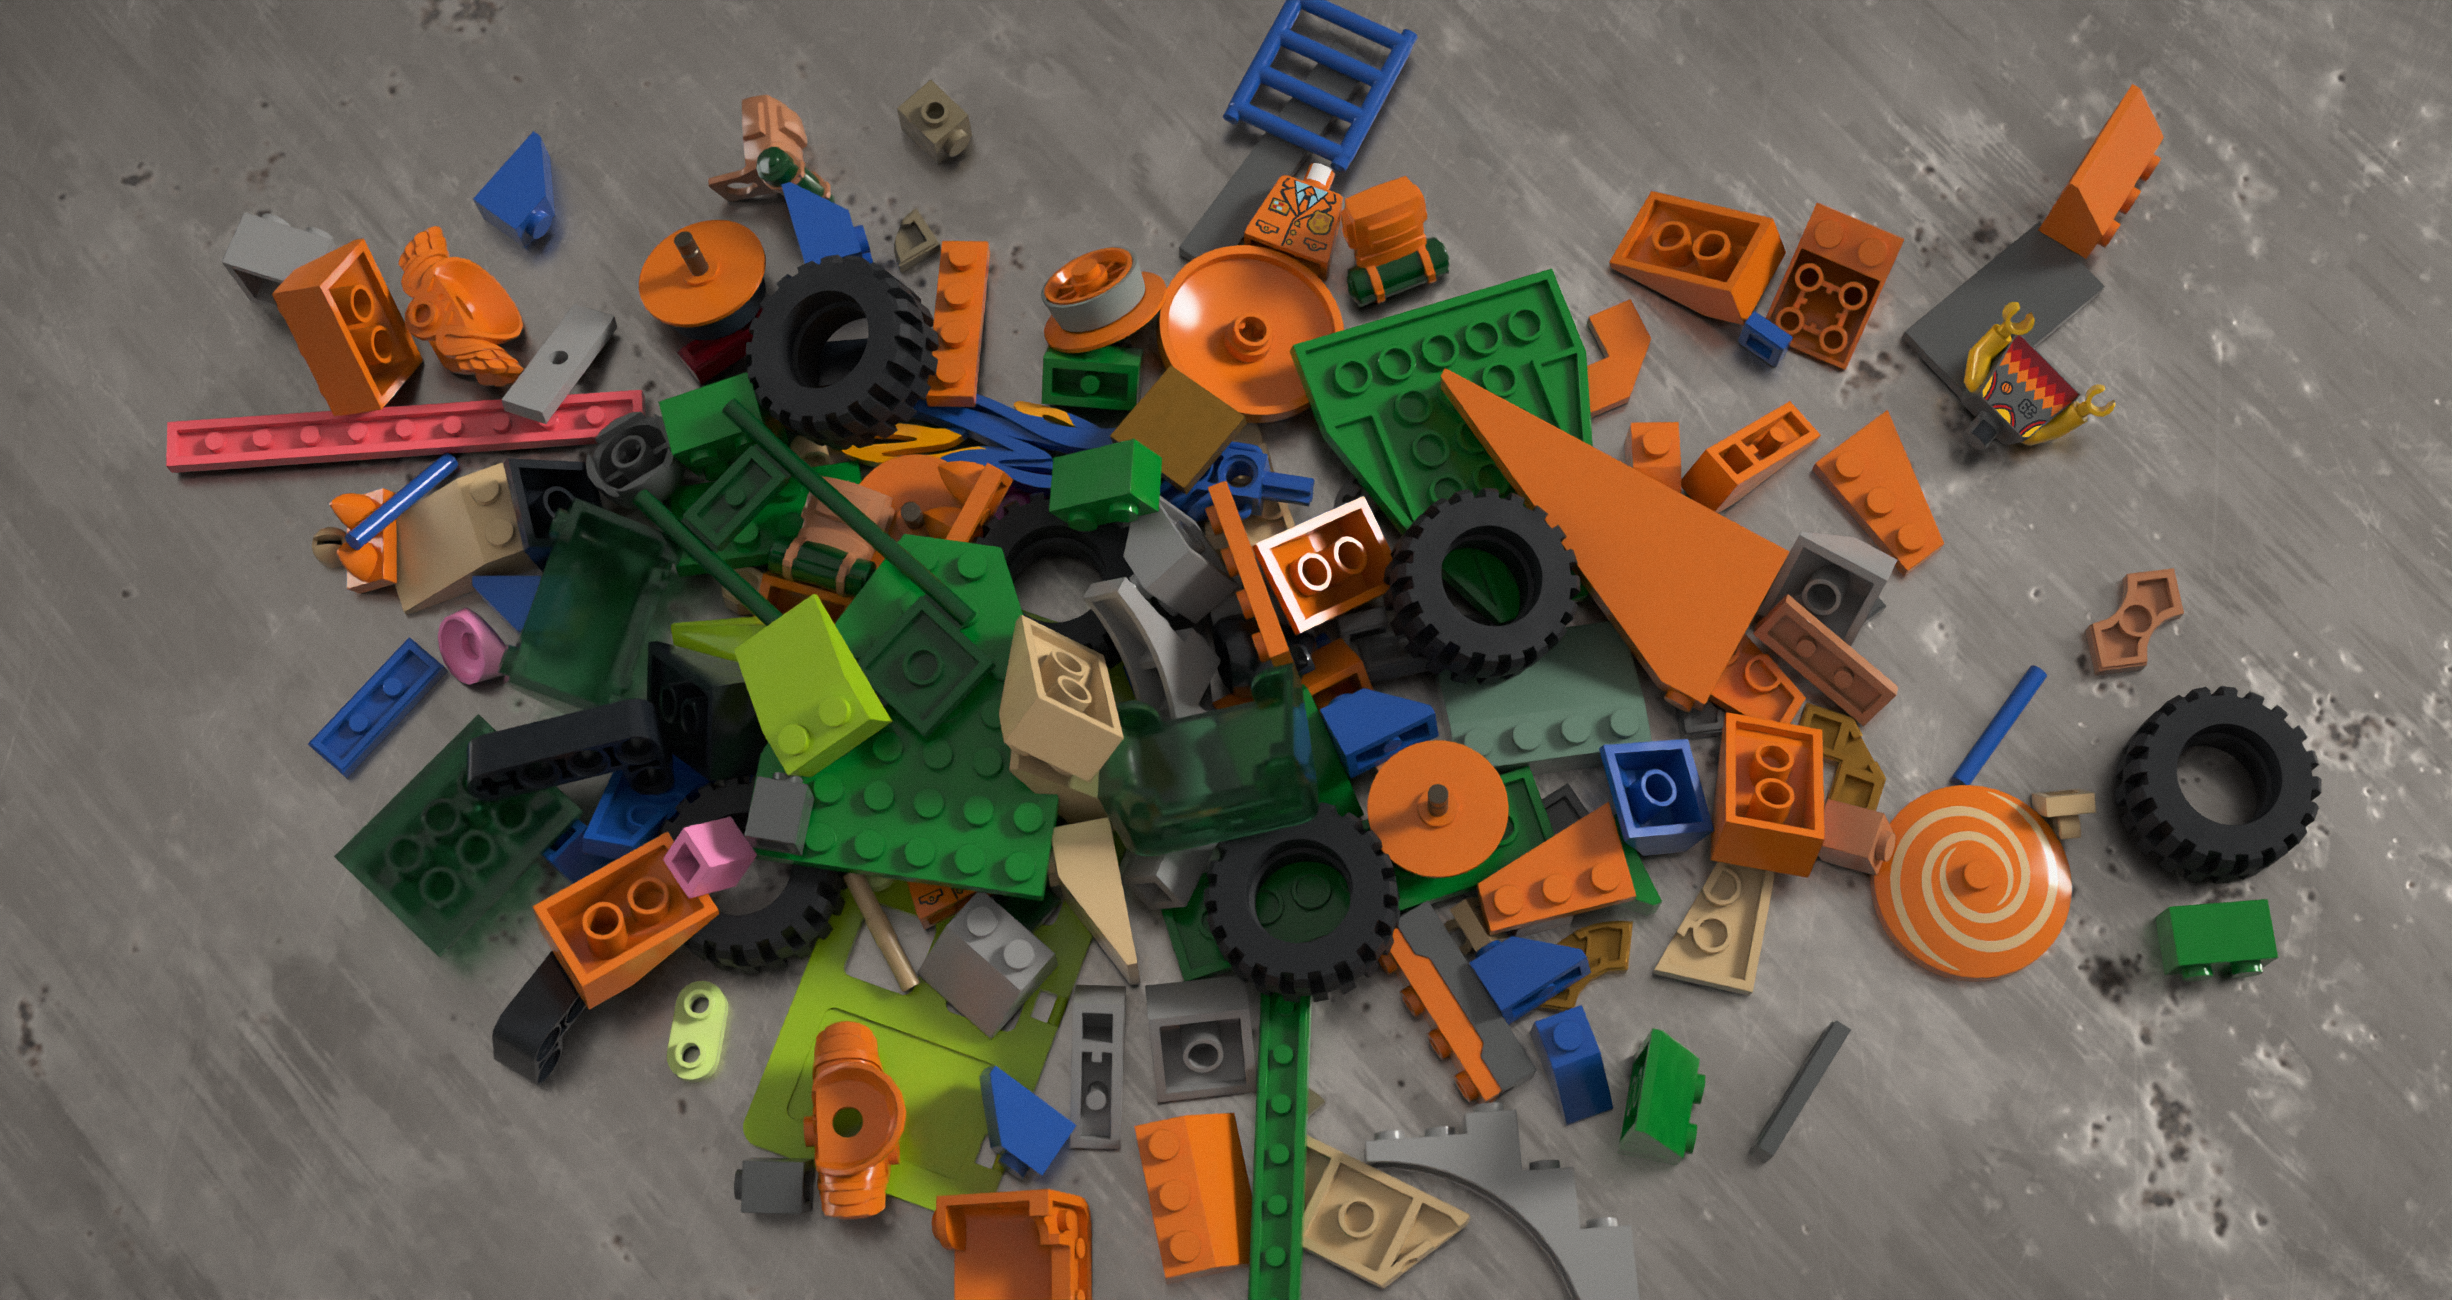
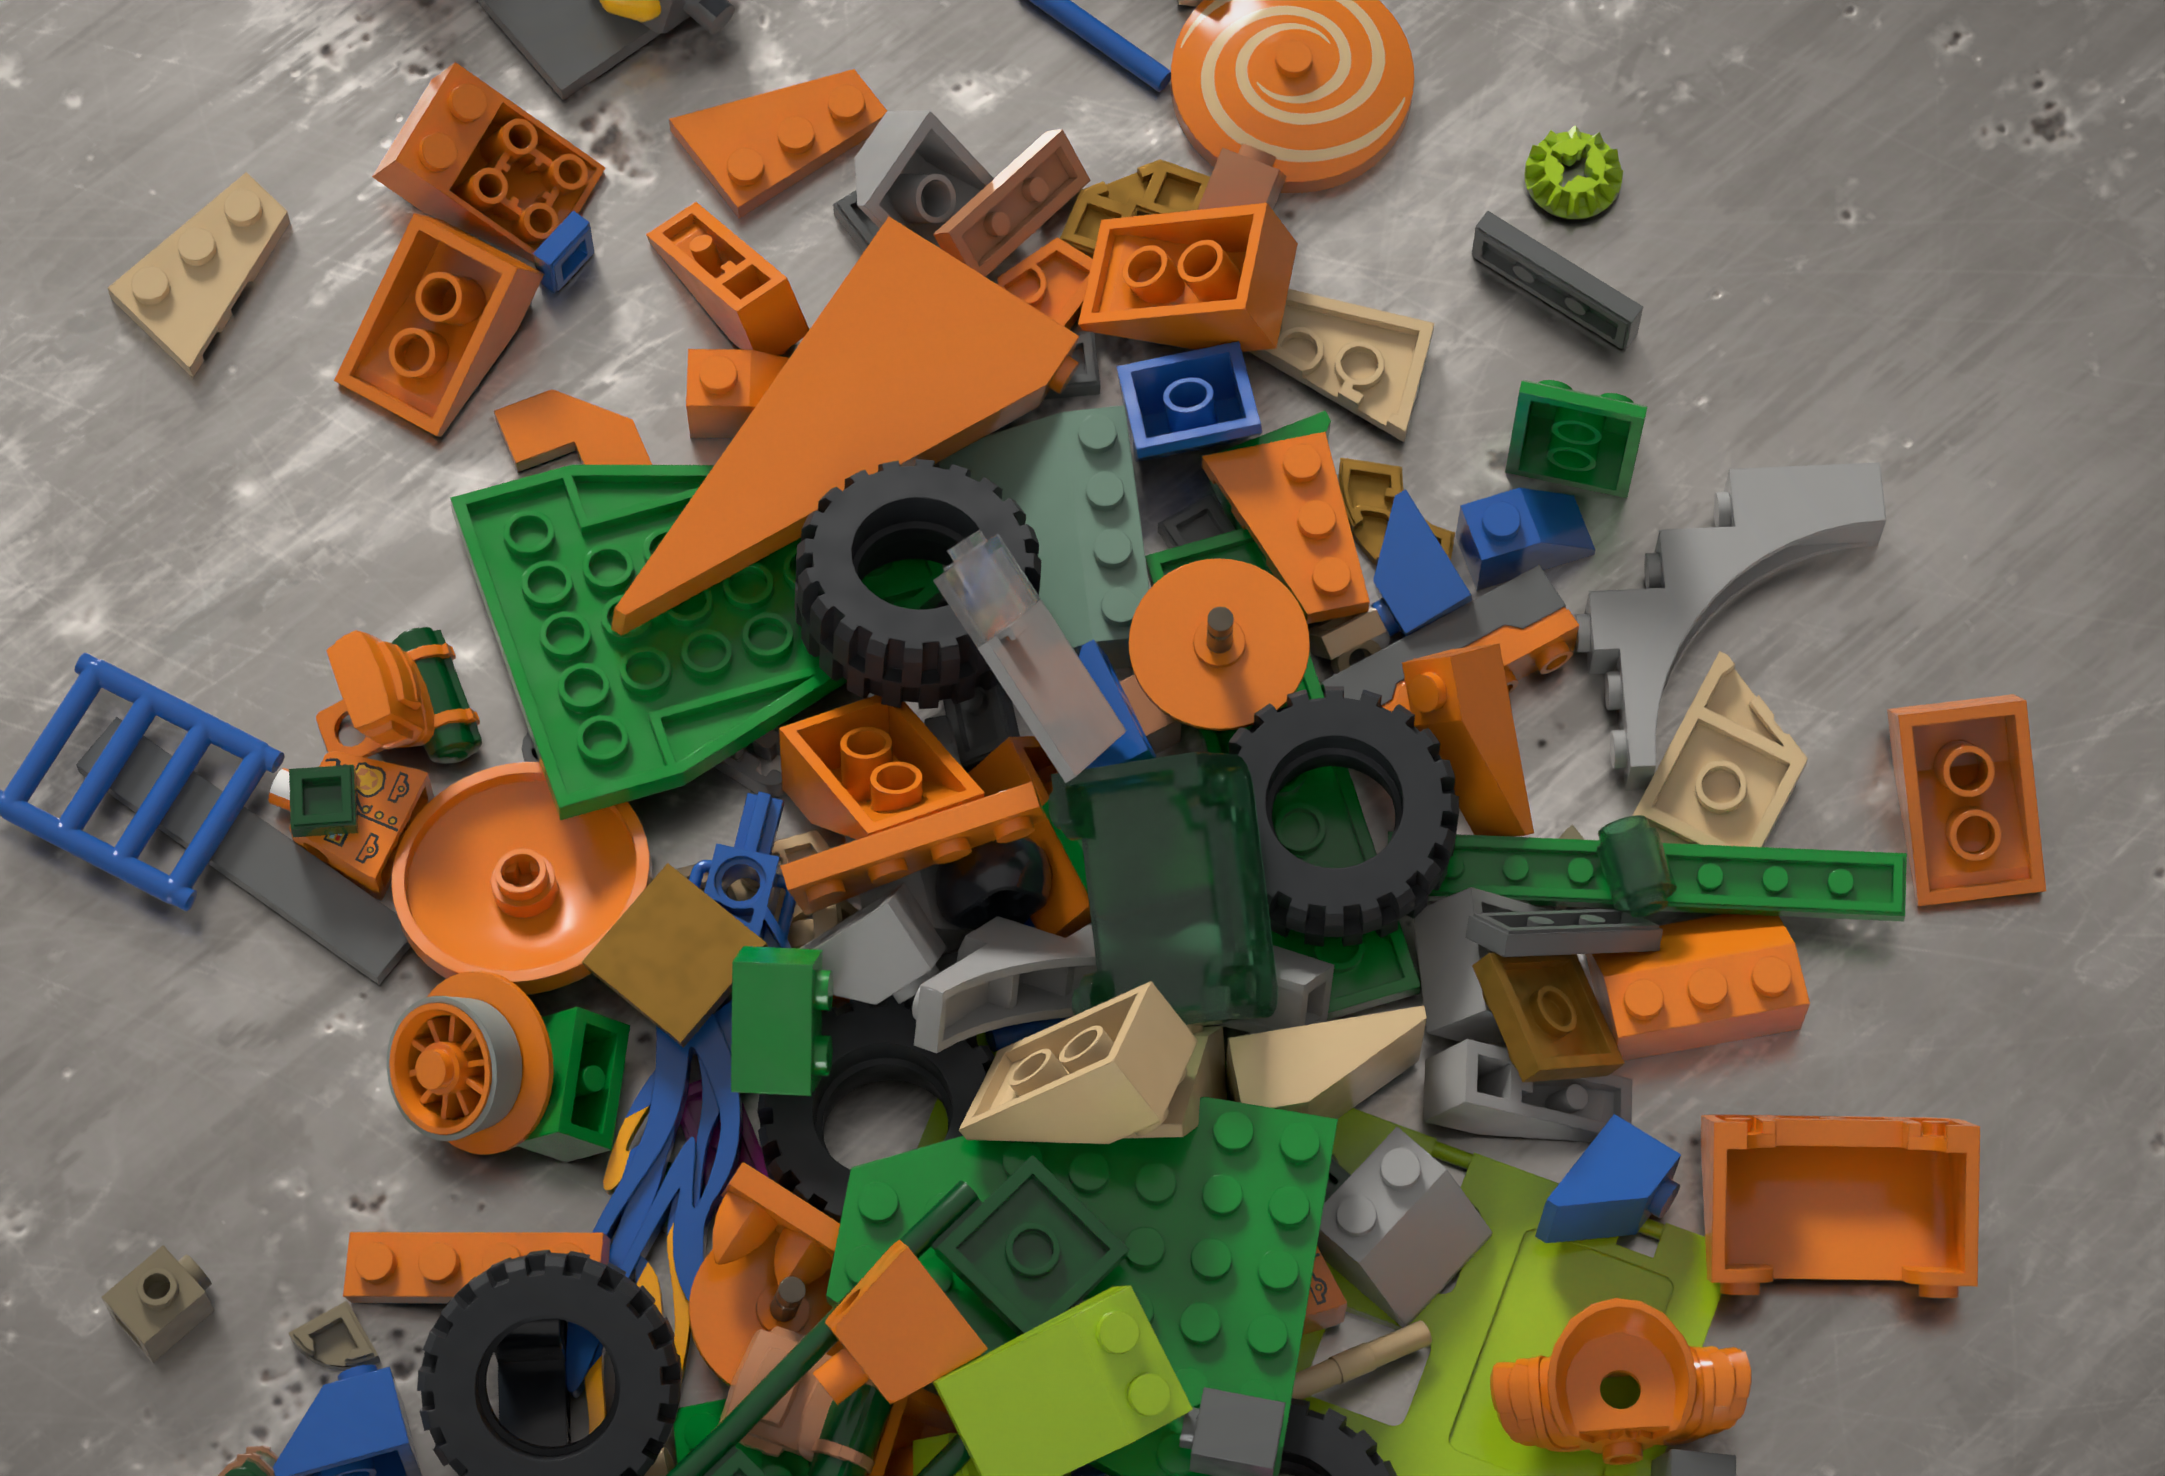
camera: 90 degrees left, 5 degrees down
none -> tan wing [108,172,290,378]
none -> dark green tile [289,765,358,837]
none -> orange torso [812,1240,988,1405]
none -> light grey door [933,529,1127,783]
none -> orange slope [1402,643,1534,837]
none -> dark grey tile [1465,908,1663,957]
none -> pearl gold plate [1472,953,1625,1082]
none -> lime gear [1524,125,1623,219]
none -> clear green brick [1596,815,1677,917]

